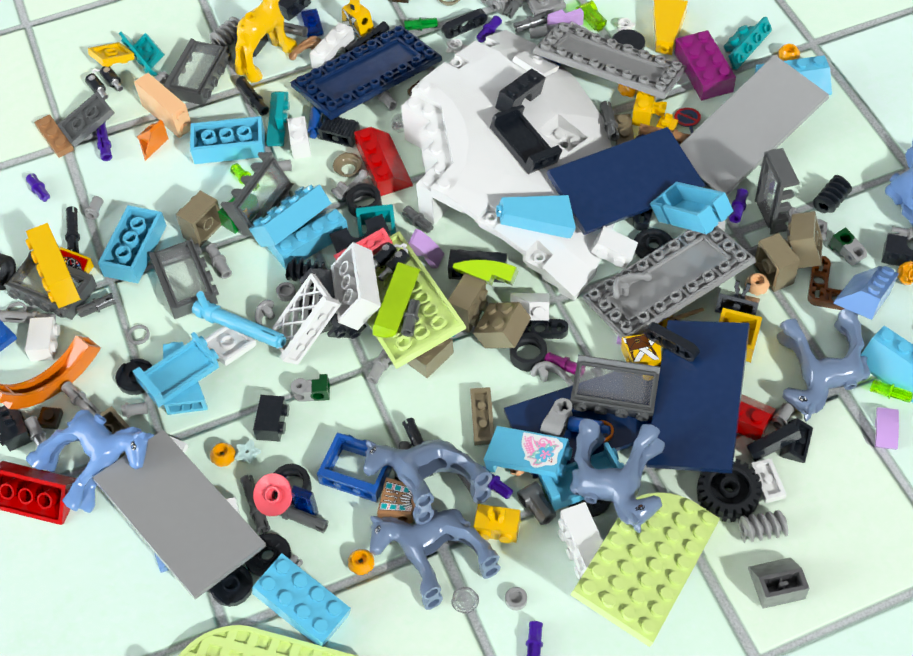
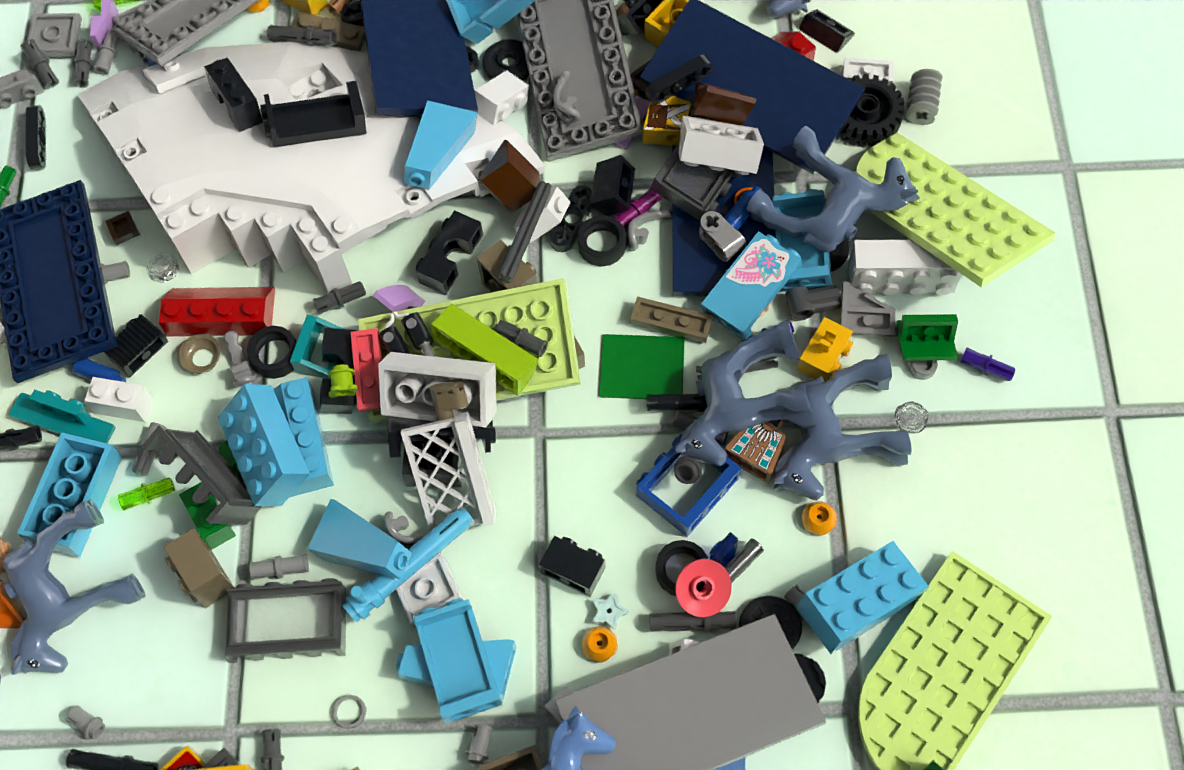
camera: 70 degrees left, 10 degrees up
medium azure brick [98,205,167,284] -> none
black tile [115,359,152,395] -> none
light grey tile [276,282,296,301] -> none
black piece [285,257,327,281] -> none
leg [291,374,330,402] -> none
light grey pin [366,349,390,384] -> none
white plate [446,38,467,54] -> none
lime slope [453,260,519,286] -> none
dark tan brick [473,302,531,348] -> none
dark purple axle [476,16,502,43] -> none
black piece [746,422,802,462] -> none
flat silver slope [748,557,810,609] -> none
light grey pin [771,403,794,429] -> none
none -> sand blue animal [3,499,146,675]
none -> medium azure slope [307,499,412,579]
none -> lime brick [327,365,358,398]
none -> dark tan piece [430,381,468,428]
none -> reddish brown slope [477,140,540,212]
none -> dark grey axle [499,181,552,283]
none -> black brick [590,155,636,216]
none -> green piece [600,334,685,399]
none -> dark grey plate [674,456,702,484]
none -> white slope [678,116,764,175]
none -> reddish brown slope [694,81,757,126]
none -> light grey wing [840,281,896,336]
none -> green bracket [896,314,958,361]

